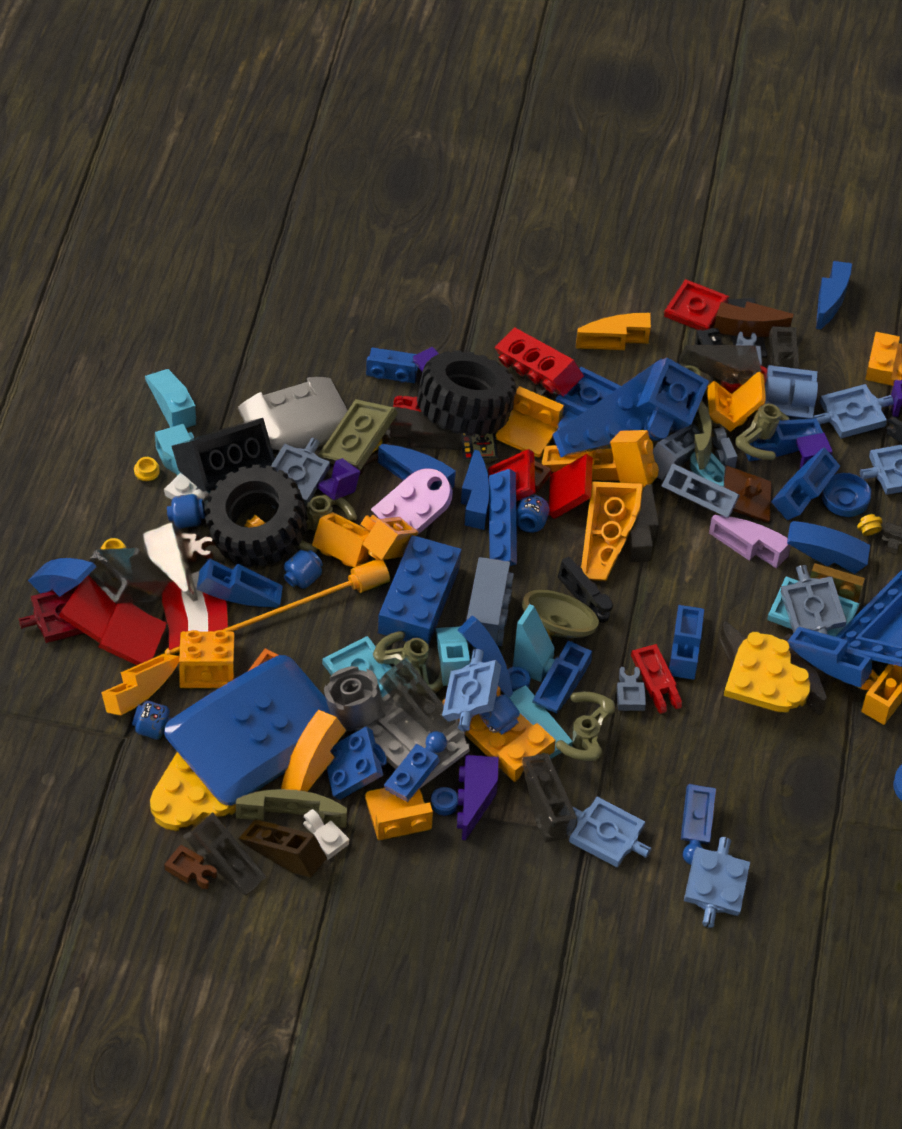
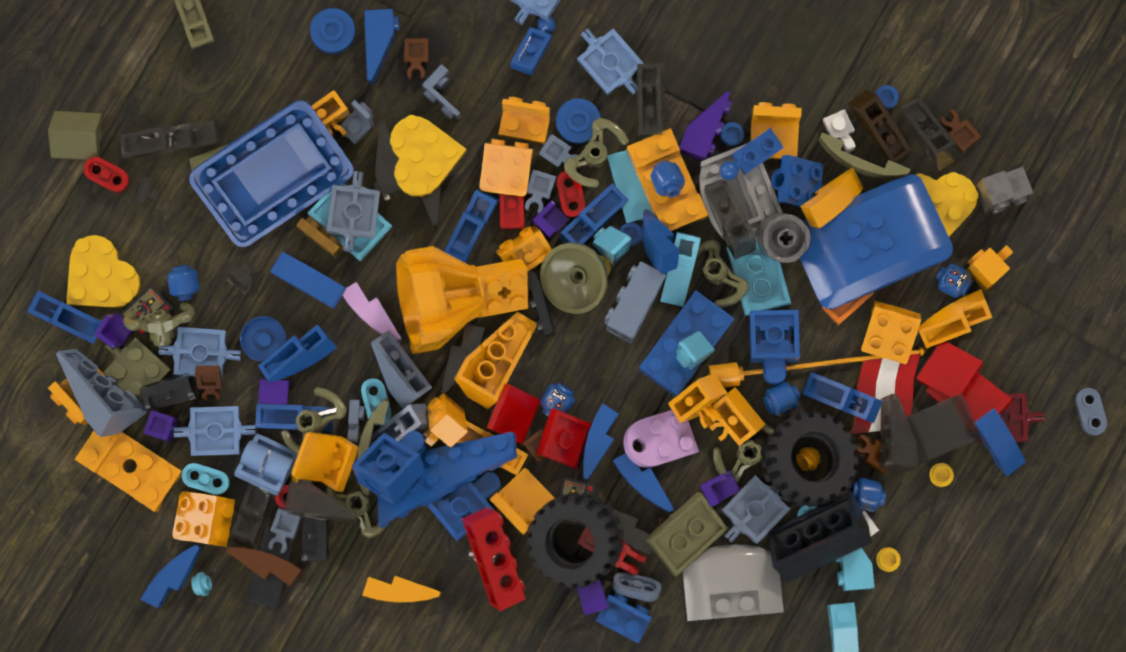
camera: 155 degrees left, 30 degrees up
medium blue plate [442,649,501,732] -> none
blue plate [489,469,517,566] -> none
red tile [664,279,729,331] -> none
reddish brown piece [724,465,771,523] -> none
blue slope [788,627,872,688] -> none
yellow plate [857,514,883,536] -> none
none -> light orange bracket [172,491,235,547]
none -> medium azure plate [182,463,230,495]
none -> medium azure plate [191,572,212,596]
none -> reddish brown plate [195,365,223,400]
none -> sand blue bracket [340,100,375,145]
none -> blue slope [364,9,399,85]
none -> light orange plate [396,246,528,354]
none -> reddish brown plate [404,38,429,80]
none -> sand blue bracket [422,64,461,120]
none -> light orange bracket [480,139,534,196]
none -> light orange bracket [496,226,552,272]
none -> light orange bracket [499,97,550,144]
none -> dark purple panel [532,200,569,240]
none -> sand blue plate [538,134,582,167]
none -> blue piece [556,99,601,145]
none -> red plate [557,171,585,218]
none -> sand blue plate [612,572,661,602]
none -> medium azure slope [676,331,715,370]
none -> blue brick [749,310,800,385]
none -> blue tile [875,85,899,110]
none -> light orange brick [966,245,1013,291]
none -> flat silver brick [975,167,1033,214]

